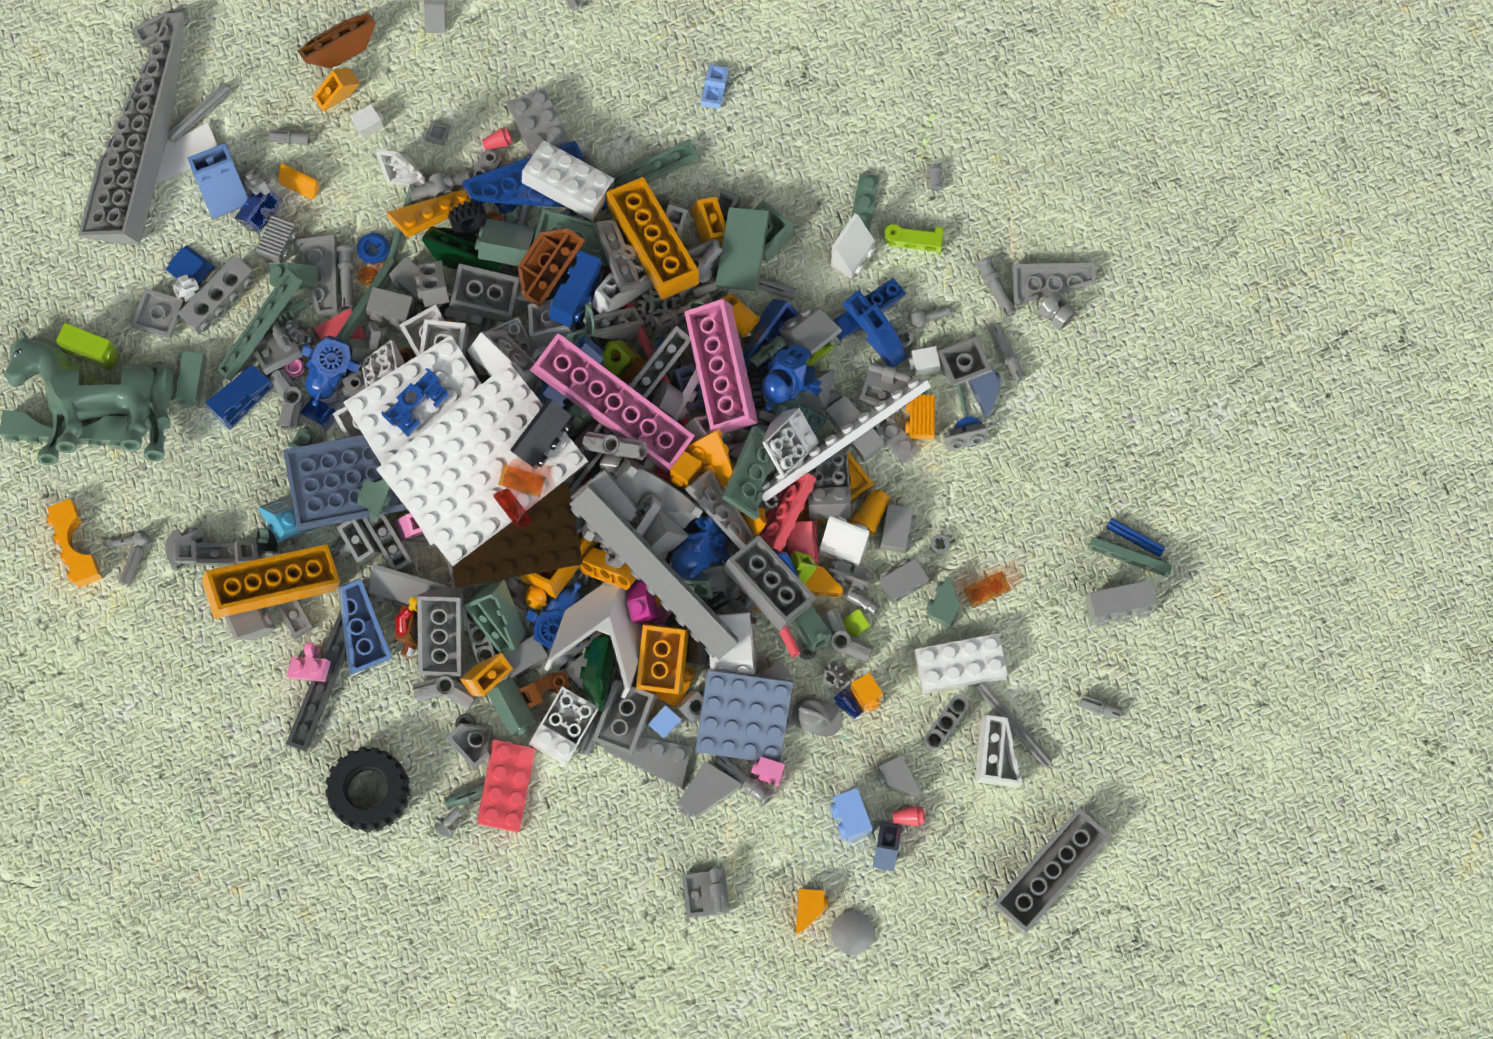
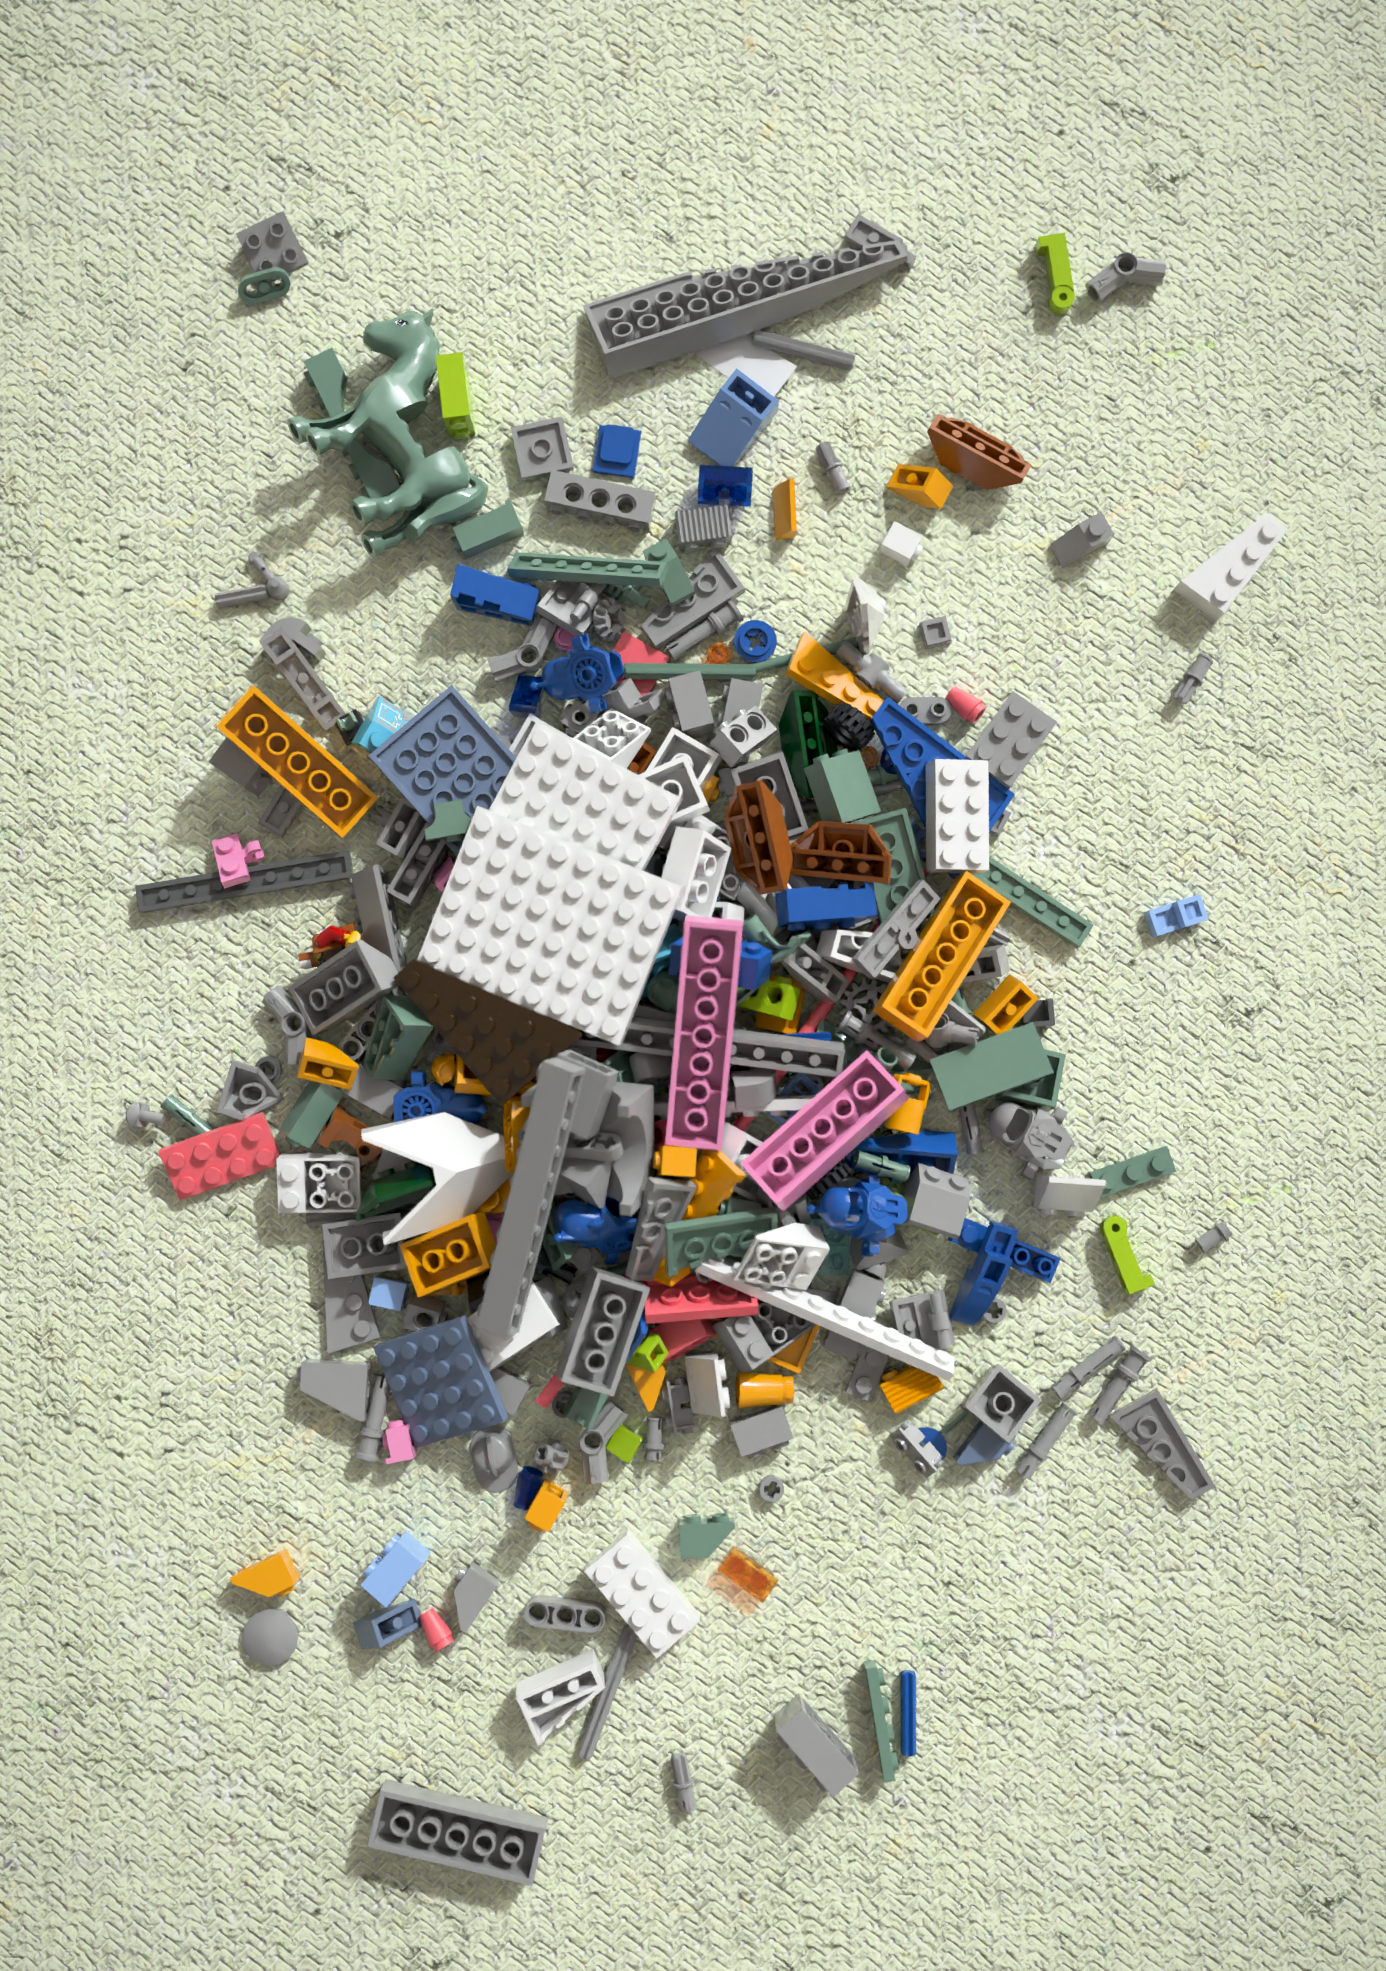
camera: 60 degrees right, 10 degrees up
light orange arch [46,498,103,588] -> none
white gear [173,274,199,302] -> none
light grey hinge [241,167,272,196] -> none
sand green bracket [287,427,320,449] -> none
black tyre [325,747,411,832] -> none
medium blue wedge [338,579,392,674] -> none
blue piece [381,368,451,437] -> none
clear red slope [493,488,533,531] -> none
clear orange plate [498,464,546,498] -> none
black slope [510,398,575,469] -> none
light grey piece [582,432,648,460] -> none
dark pink slope [626,580,660,625] -> none
light grey plate [682,869,730,919] -> none
light grey brick [879,558,929,605] -> none
white brick [908,346,940,376] -> none
light grey piece [910,306,953,327] -> none
light grey wheel [1038,292,1077,330] -> none
none -> dark orange wedge [724,780,793,895]
none -> light grey helmet [983,1101,1074,1180]
none -> light grey pin [1051,1335,1126,1400]

